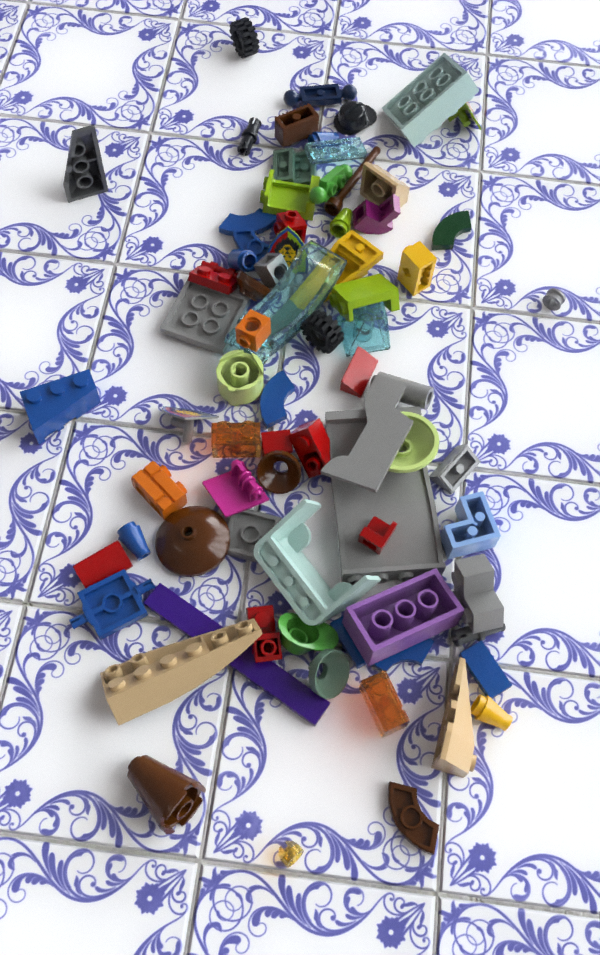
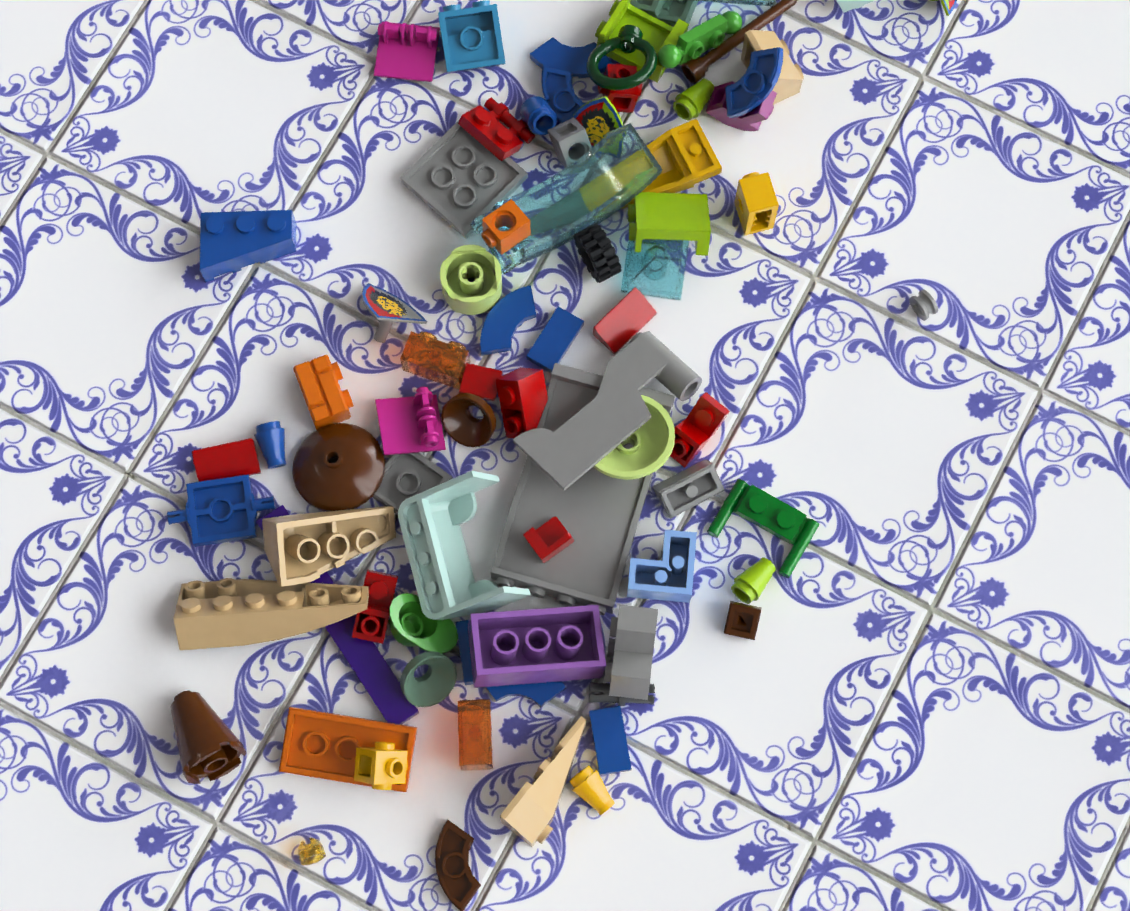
camera: 25 degrees right, 10 degrees up
reddish brown piece [236,270,274,302] -> none
dark green tile [431,210,472,250] -> none
none -> tan wedge [262,506,396,587]
none -> orange tile [279,707,418,792]
none -> yellow brick [354,742,408,790]
none -> dark pink hinge [374,21,440,82]
none -> dark azure plate [438,0,506,73]
none -> blue tile [526,306,584,374]
none -> dark green piece [586,25,657,90]
none -> red slope [670,392,730,468]
none -> green plate [707,479,820,578]
none -> reddish brown tile [724,601,762,640]
none -> blue tile [725,47,783,118]
none -> lime cone [731,557,776,604]

